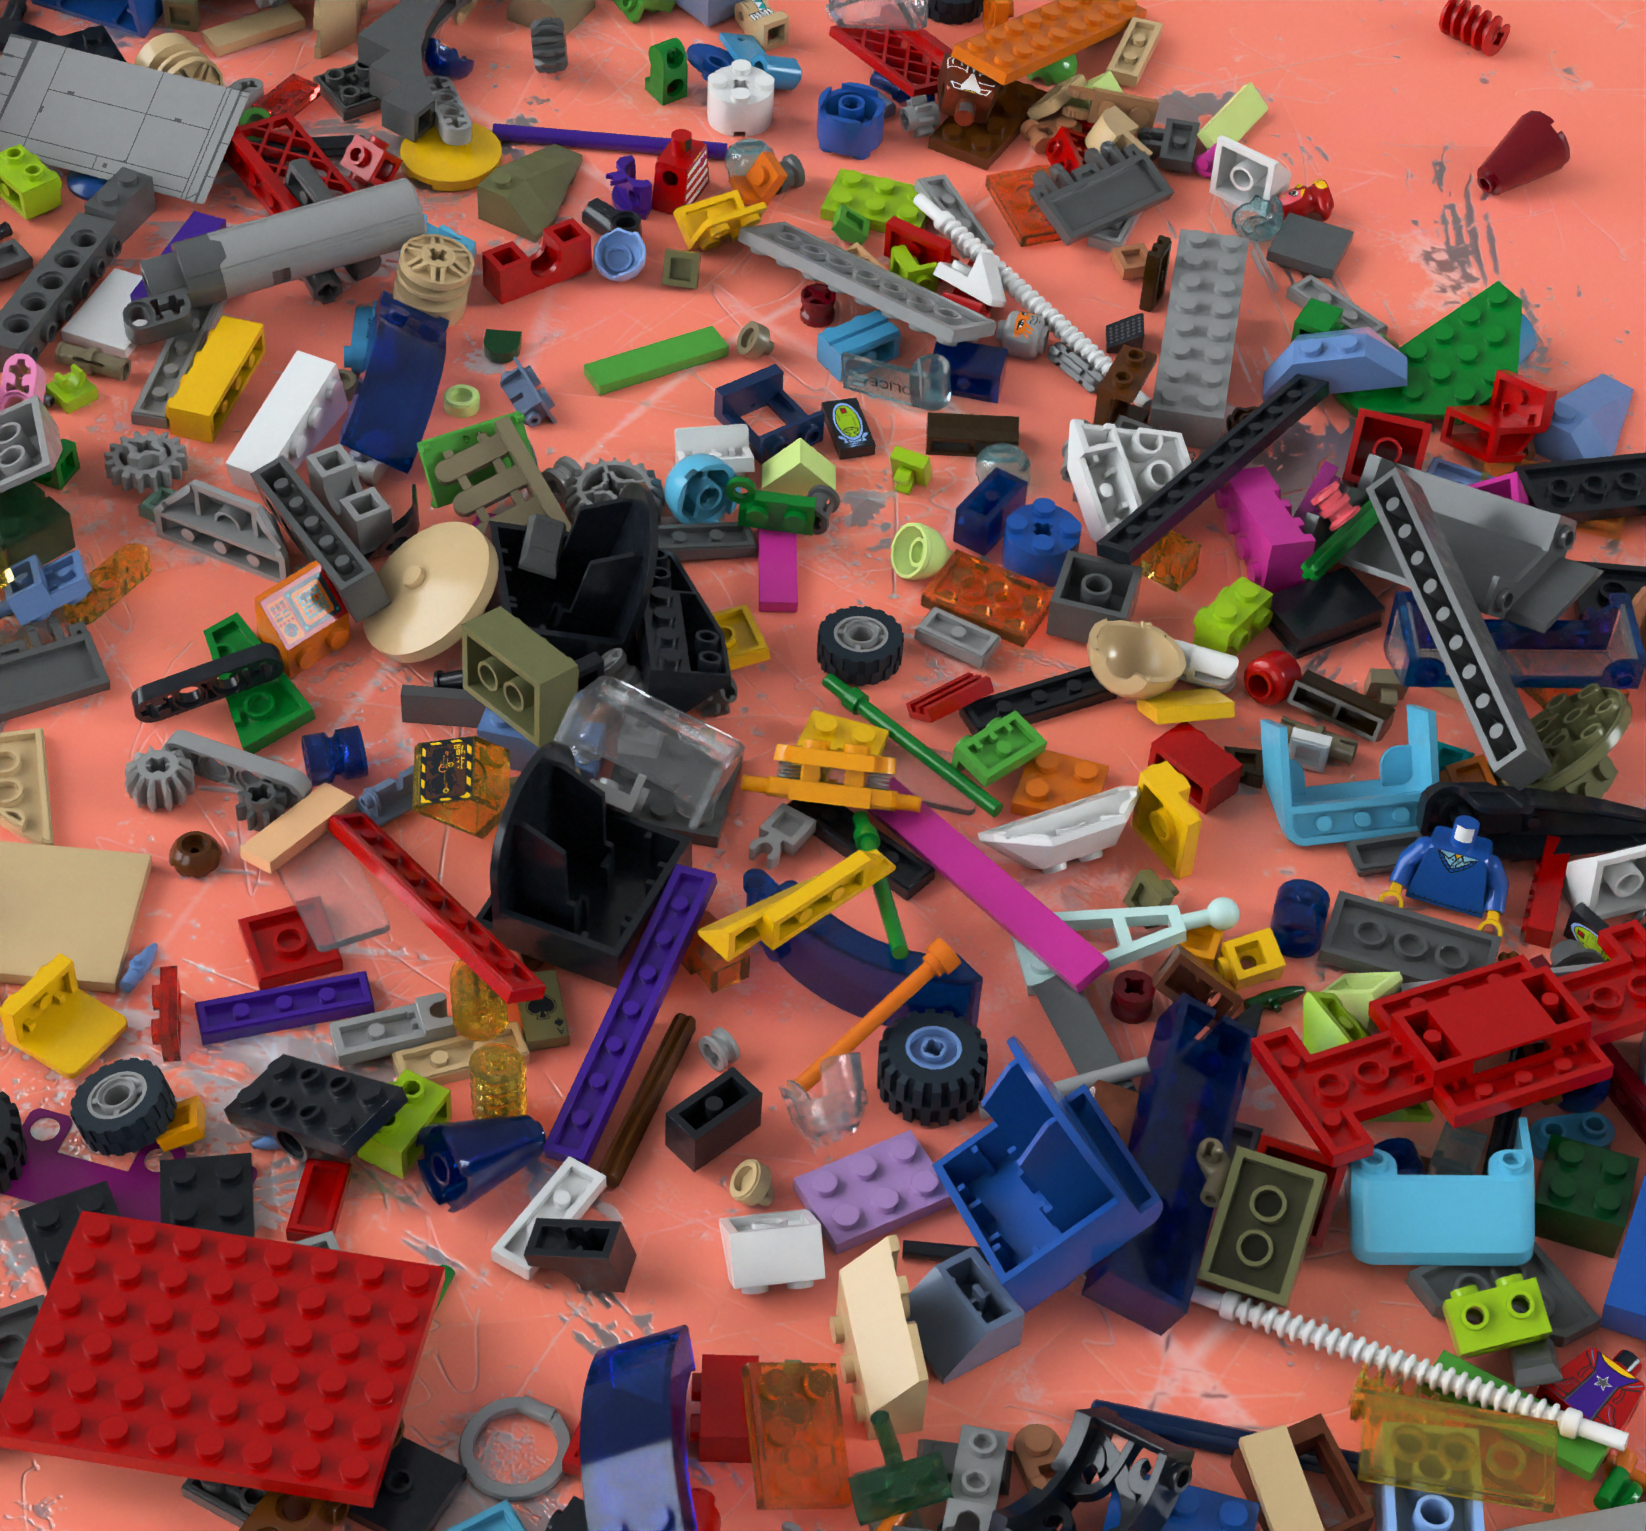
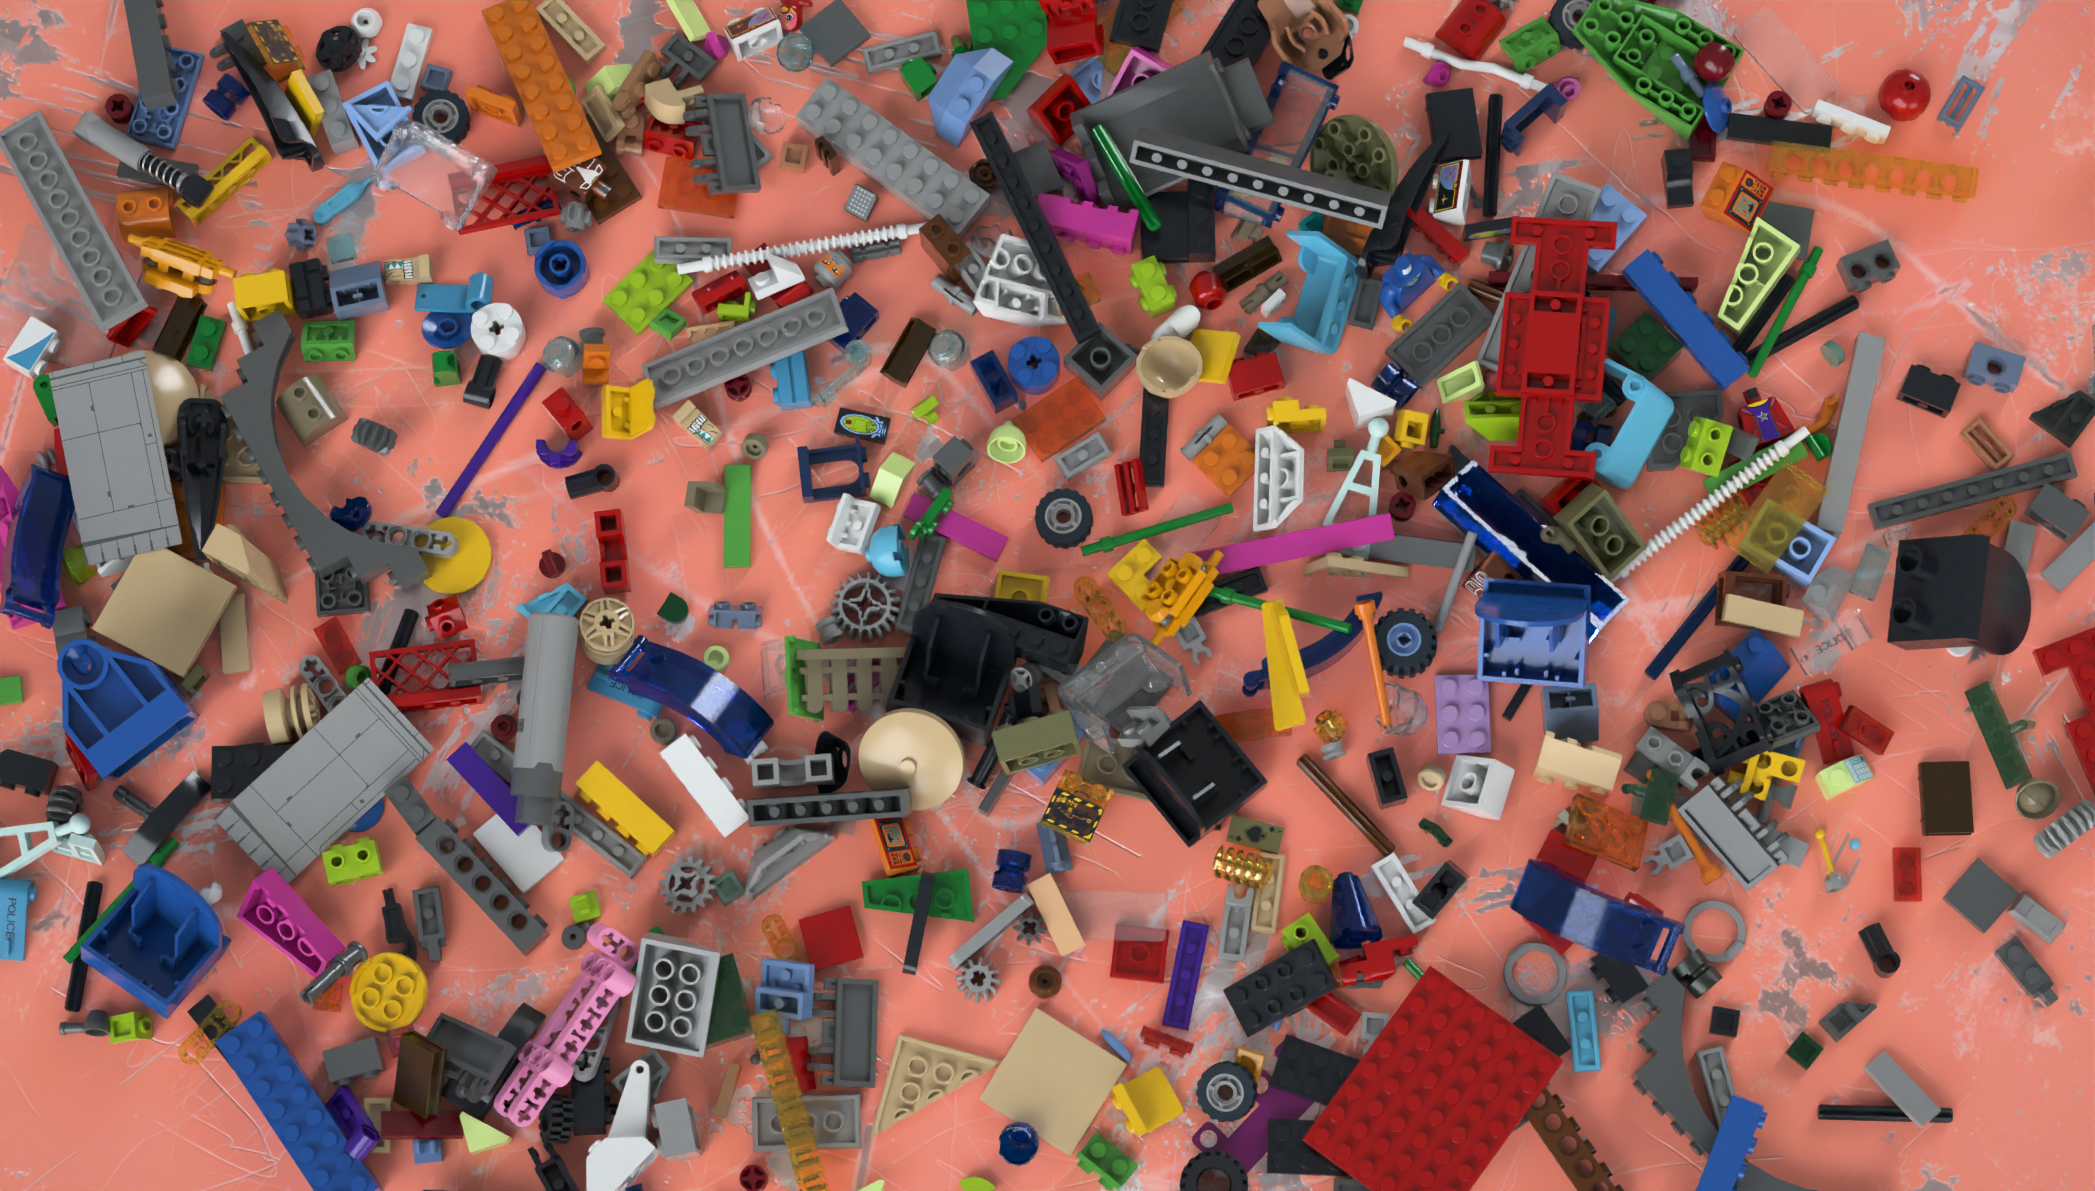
camera: 55 degrees left, 30 degrees up
dark tan pin [55,341,131,381] -> none
red tile [327,813,546,1004] -> none
olive wedge [477,143,583,243] -> none
dark grey tile [518,514,567,579] -> none
dark purple plate [543,864,718,1166] -> none
light blue hair [593,228,647,282] -> none
olive tile [662,248,702,289] -> none
bright green bracket [951,710,1047,788] -> none
coral bush [1310,481,1361,532] -> none
none -> black piece [463,355,503,410]
none -> dark red plate [539,549,566,579]
none -> tan leg [672,399,723,451]
none -> dark tan panel [684,481,728,514]
none -> clear hair [748,97,785,136]
none -> red tile [798,905,864,972]
none -> dark grey brick [932,435,975,487]
none -> dark grey tile [1014,140,1064,199]
none -> clear yellow beam [1074,576,1127,642]
none -> light grey pin [1180,413,1228,461]
none -> black brick [1187,179,1216,263]
none -> tan wing [1304,553,1409,578]
none -> clear yellow gear [1313,710,1348,742]
none -> red plate [1329,935,1418,989]
none -> white slope [1345,378,1397,430]
none -> clear green tile [1418,817,1453,848]

